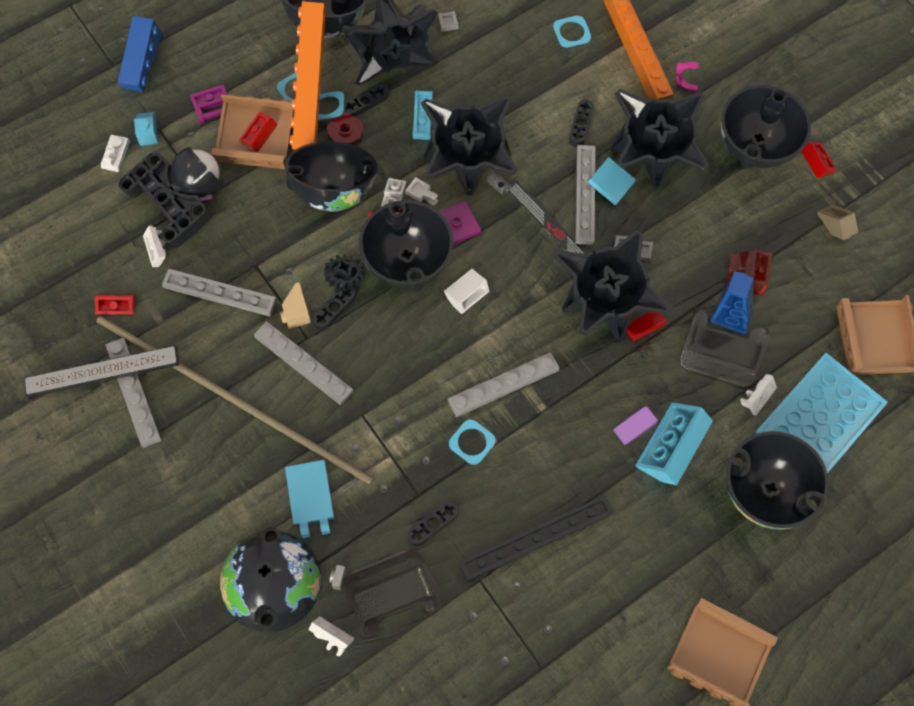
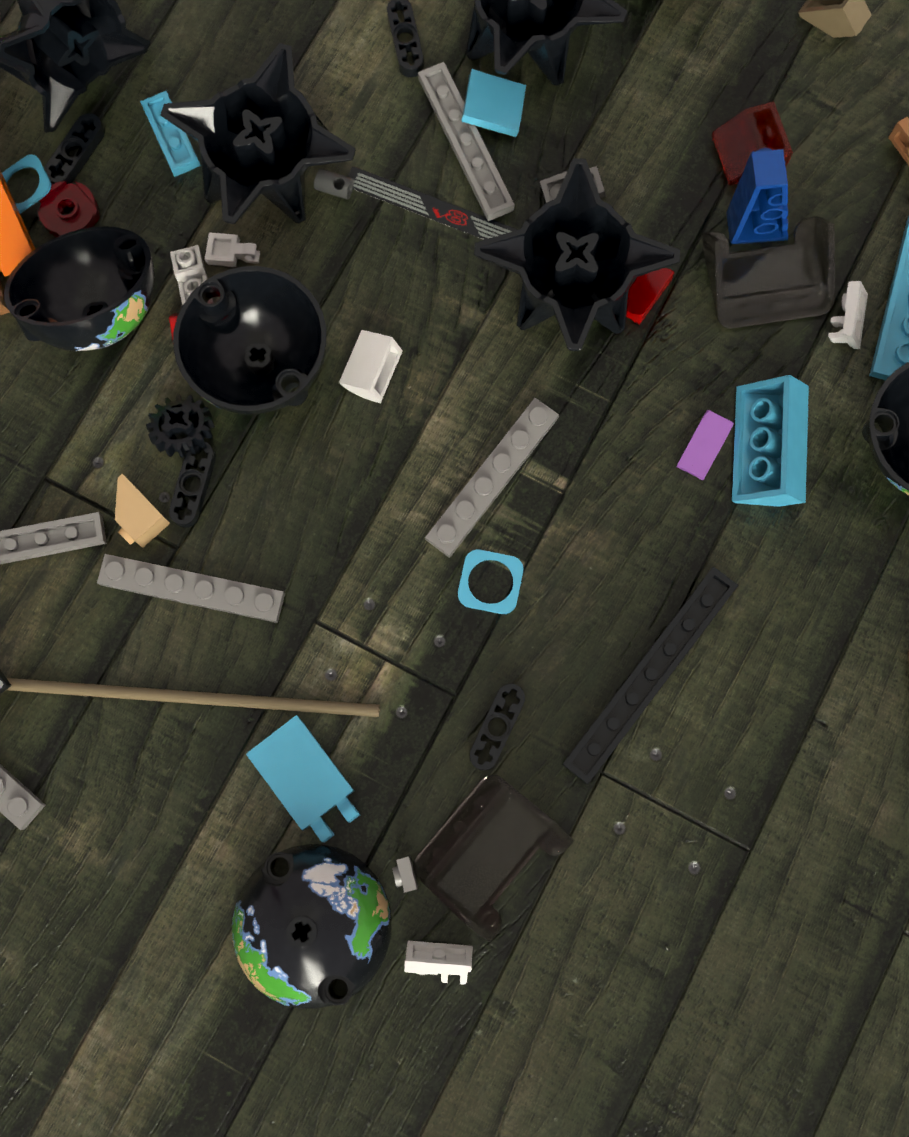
camera: 20 degrees left, 10 degrees up
magenta plate [440,201,481,245] -> none

